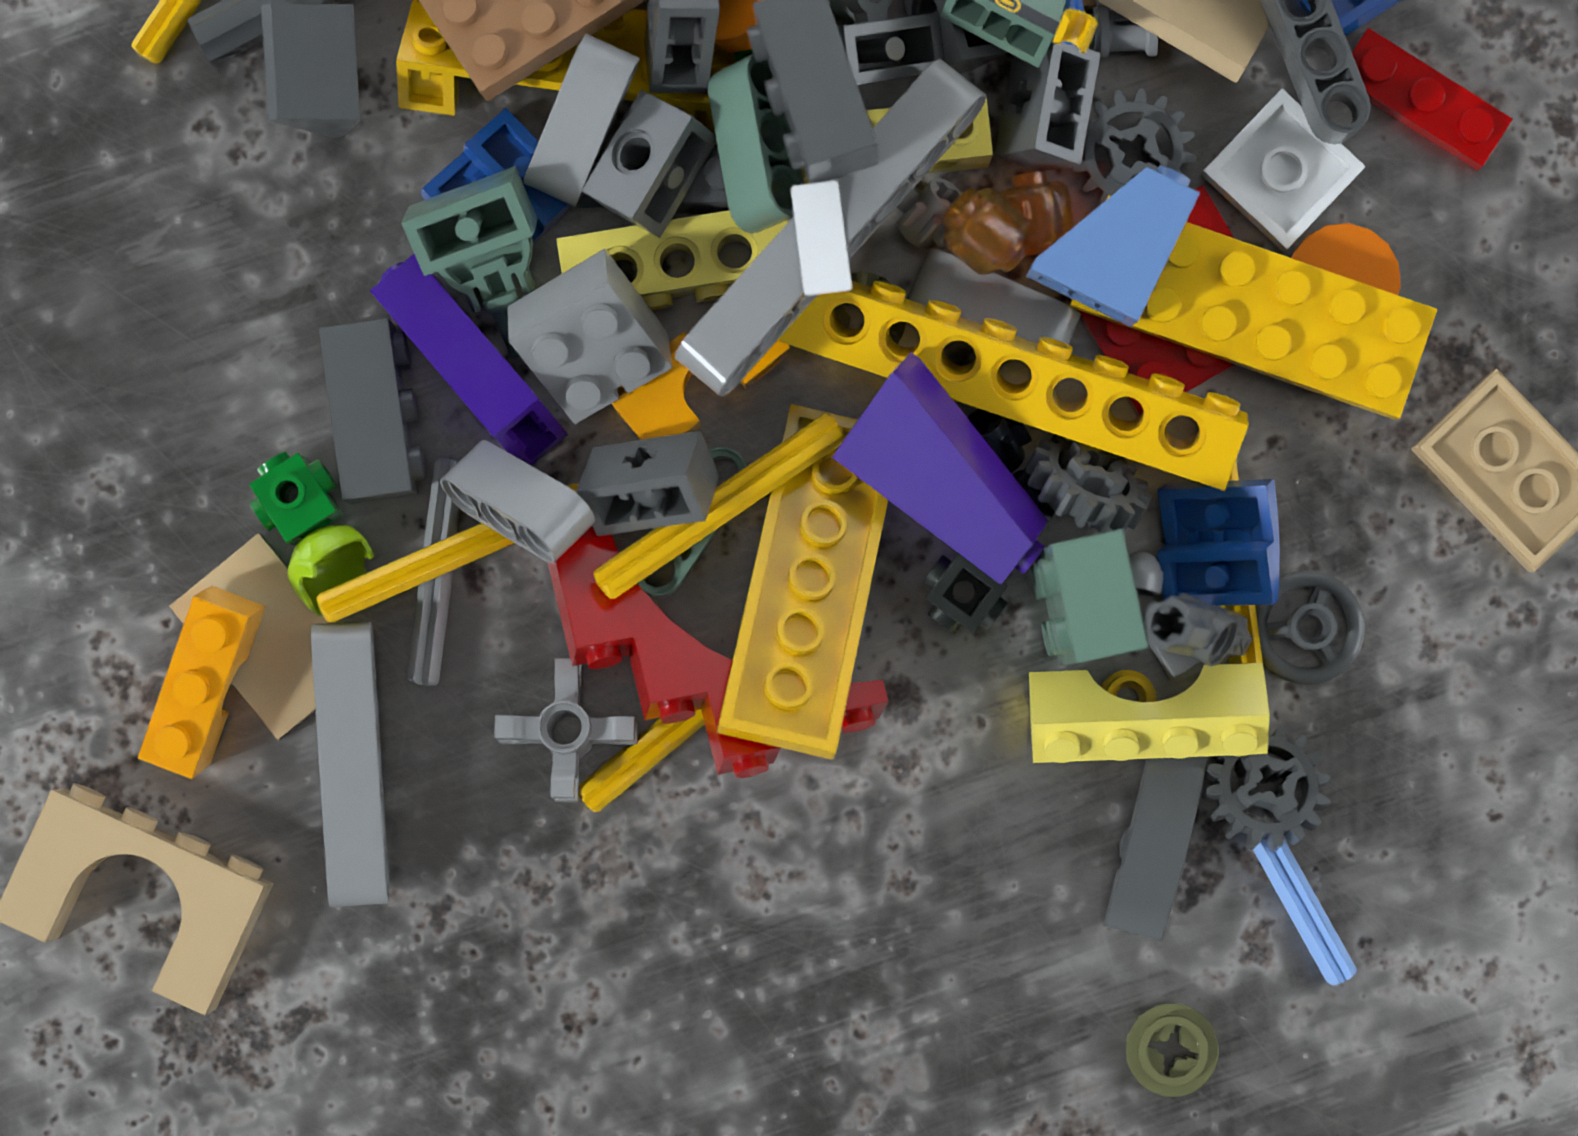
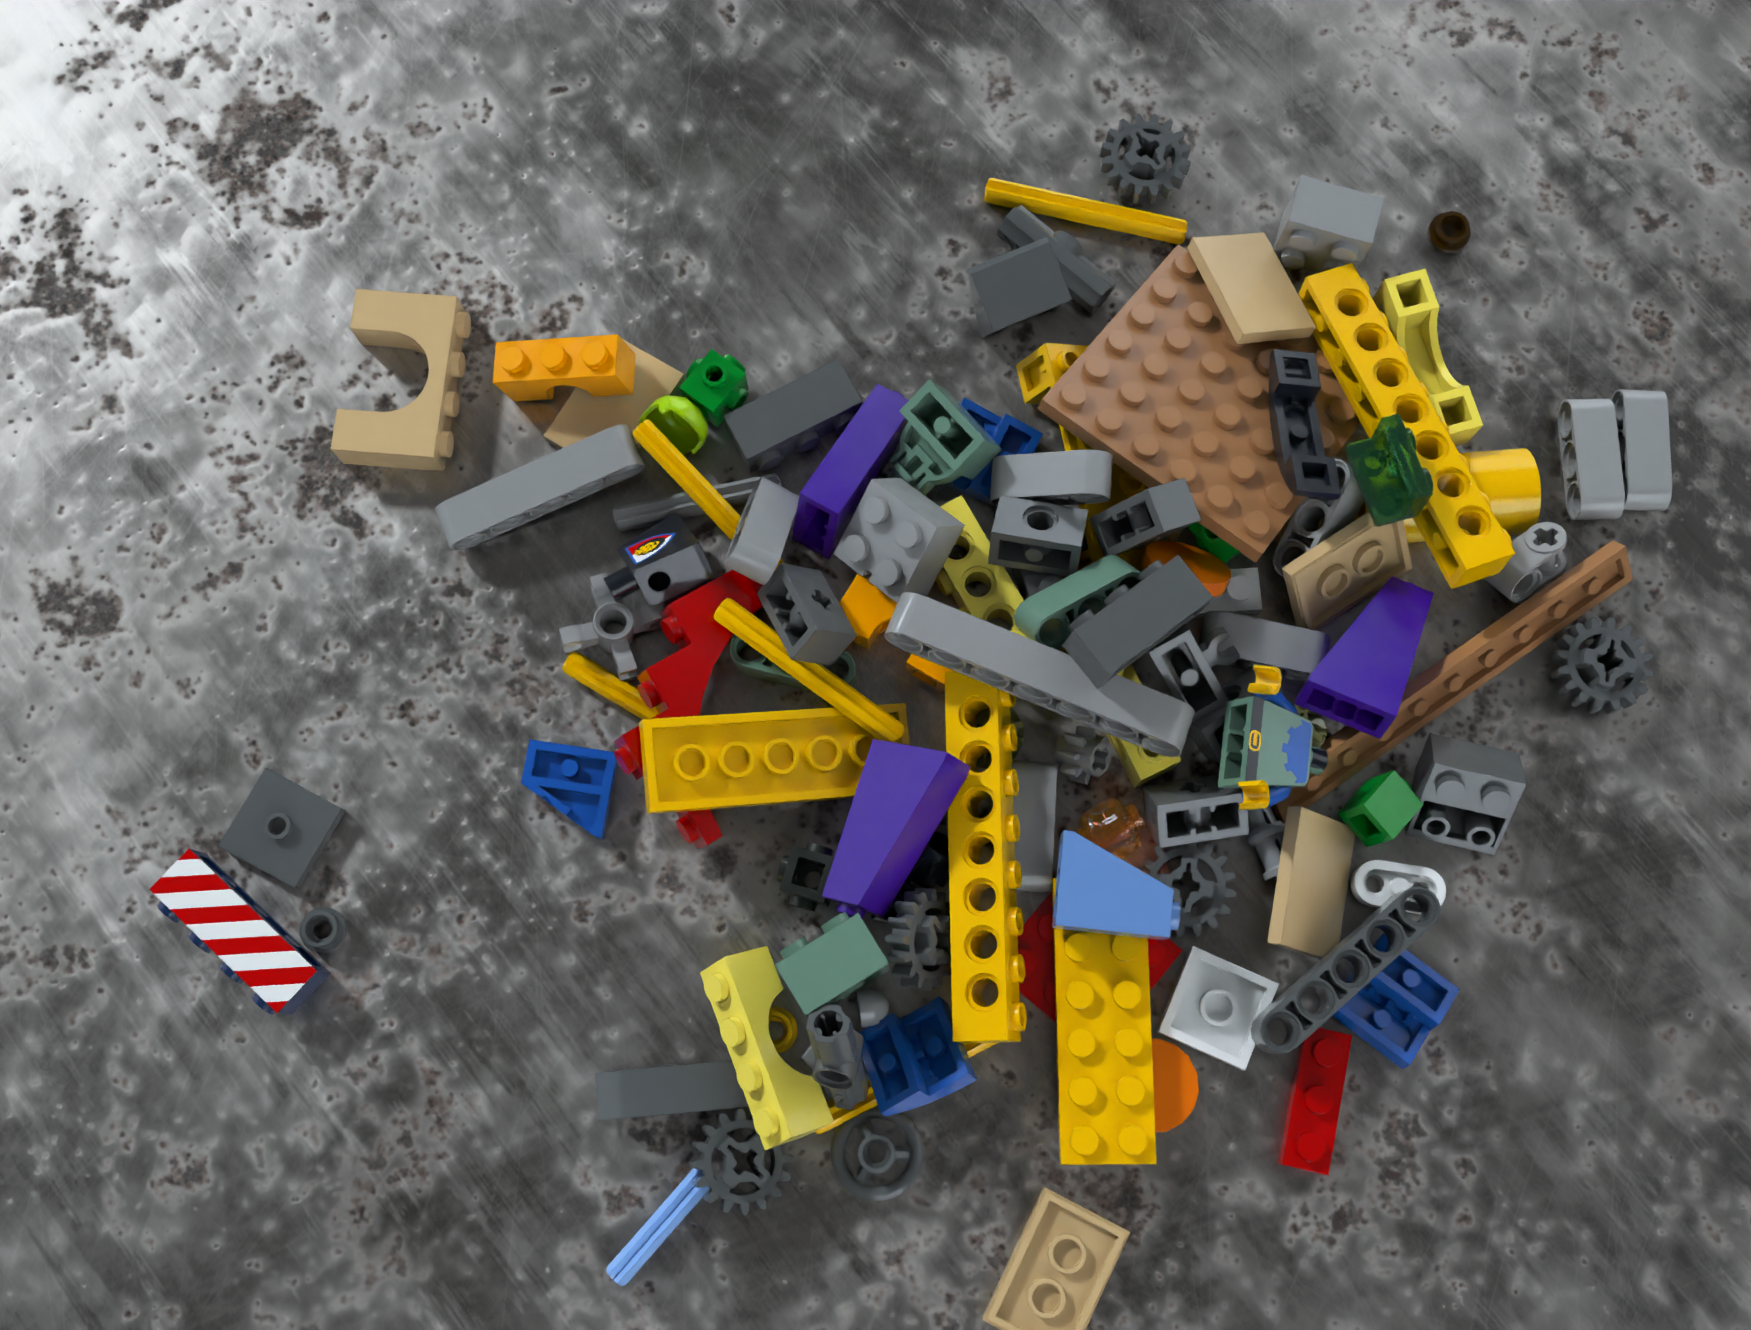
camera: 75 degrees right, 10 degrees down
white sticker [791,181,852,295] -> none
clear orange head [942,188,1029,275] -> none
olive gear [1126,1003,1219,1097] -> none
none -> blue wing [521,739,618,839]
none -> black torso [603,513,716,606]

